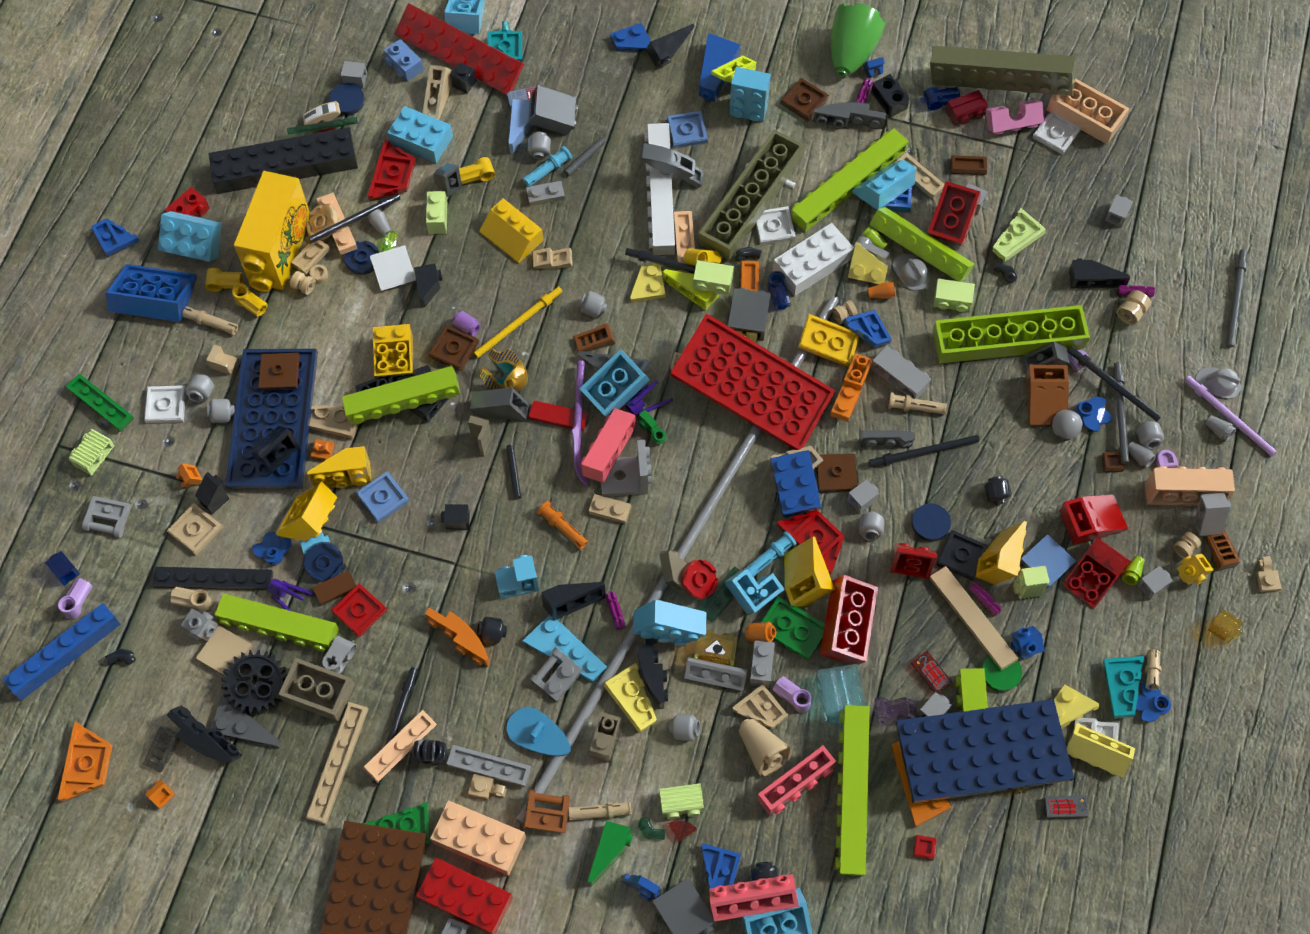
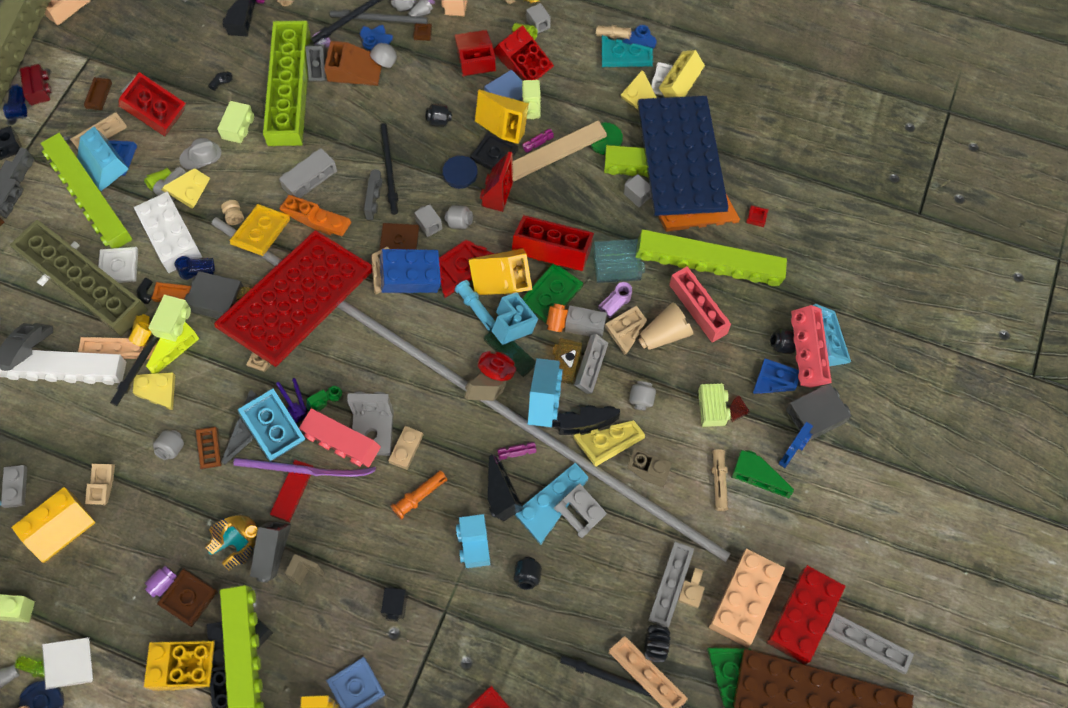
camera: 85 degrees left, 0 degrees up
black slope [414,263,443,308] -> none
orange slope [425,607,490,667] -> none
yellow bar [473,286,563,358] -> none
black bar [506,445,522,500] -> none
dark azure shield [507,707,571,756] -> none
dark orange plate [523,790,570,833] -> none
clear green arm [638,817,666,840] -> none
blue wing [843,310,892,348] -> none
orange cone [868,281,895,299] -> none
lime brick [869,207,975,282] -> none
clear purple brick [874,697,917,725] -> none
tan pin [888,392,947,415] -> none
tile [911,651,952,694] -> none
bright pink arch [986,99,1044,134] -> none
yellowish green wing [993,208,1046,262] -> none
blue brick [1011,626,1045,659] -> none
white tile [1032,112,1081,155] -> none
tile [1044,796,1089,819] -> none

